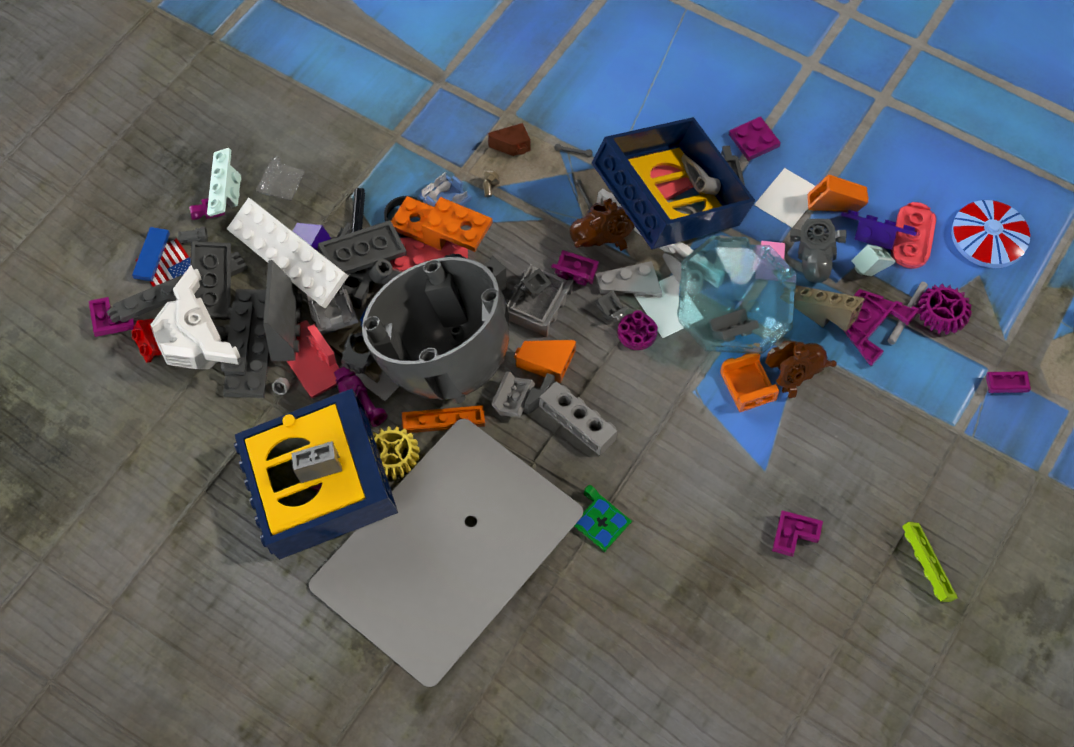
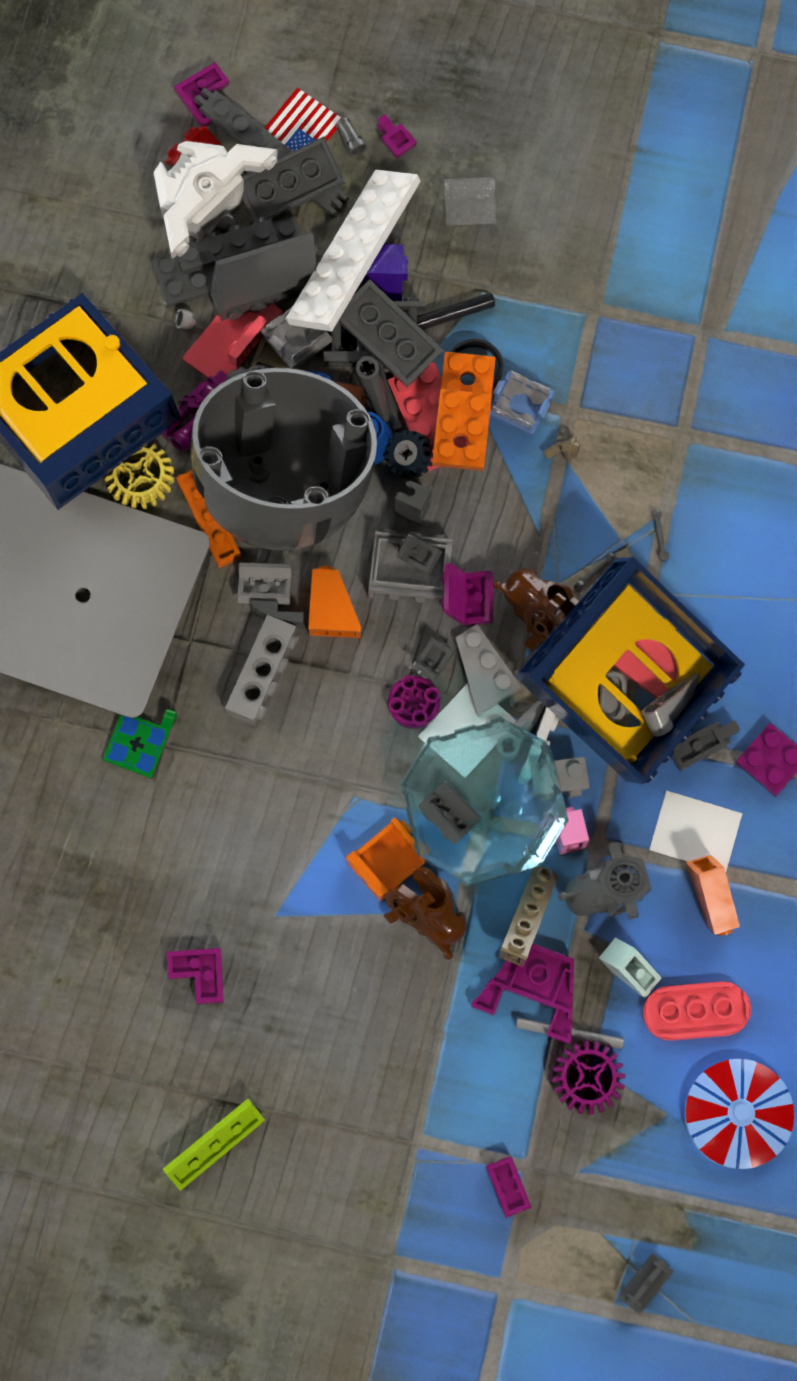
camera: 70 degrees right, 15 degrees up
blue tile [132,227,170,282] -> none
light aqua bracket [207,148,241,216] -> none
dark grey hinge [291,441,342,483] -> none
copper slope [488,123,531,156] -> none
dark purple bracket [841,209,919,250] -> none

